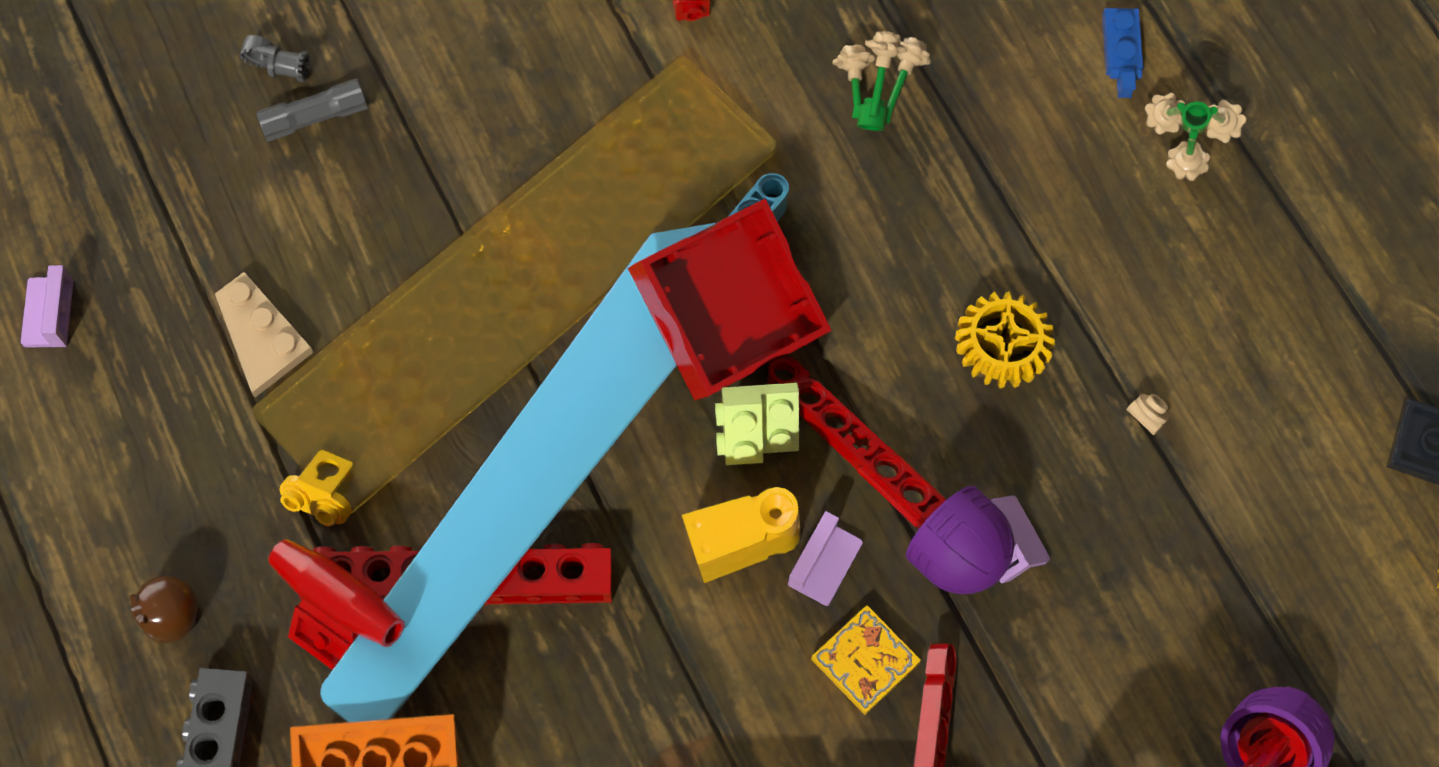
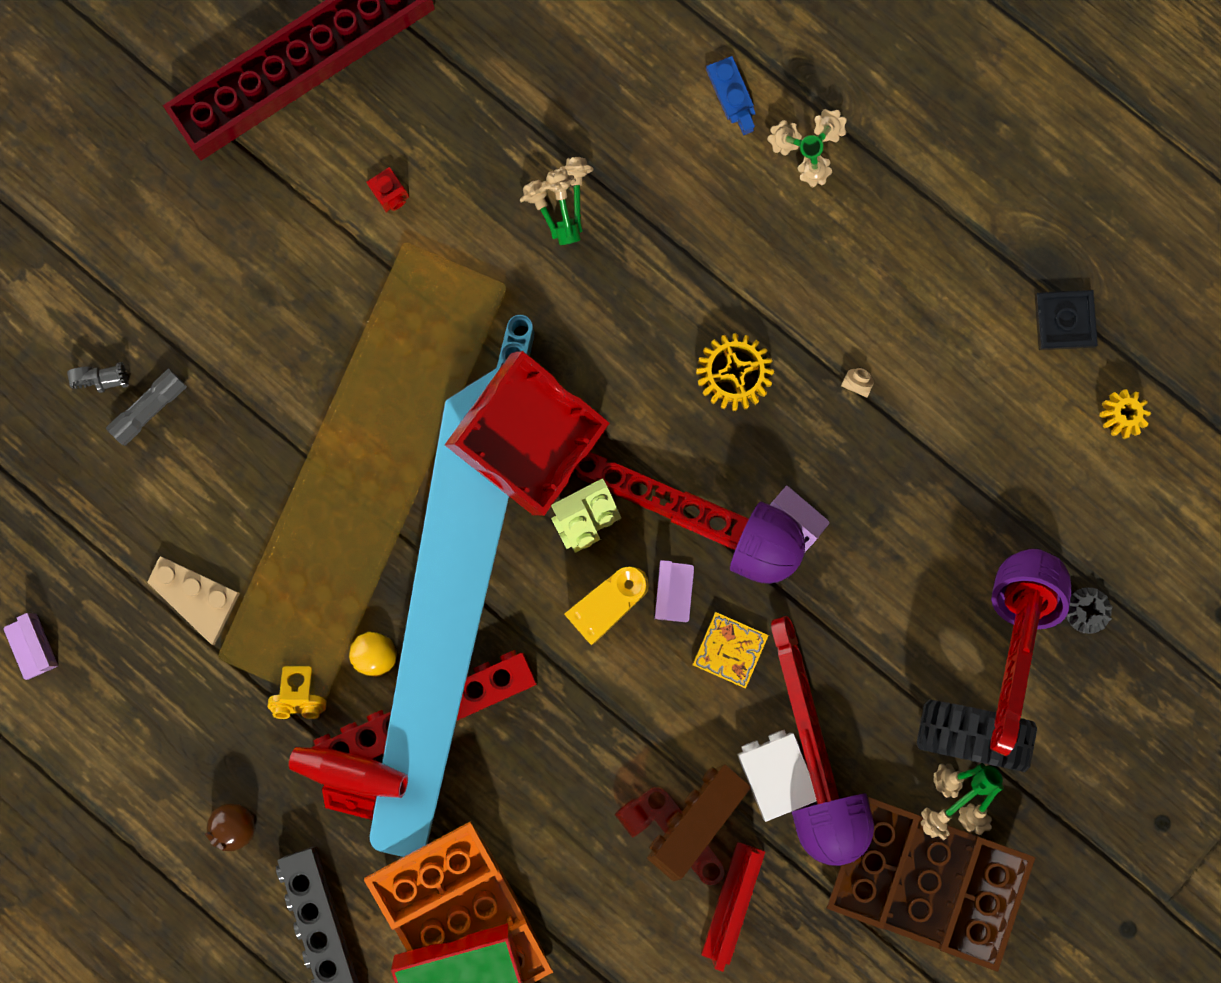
camera: 20 degrees left, 15 degrees up
none -> yellow hair [349,632,397,677]

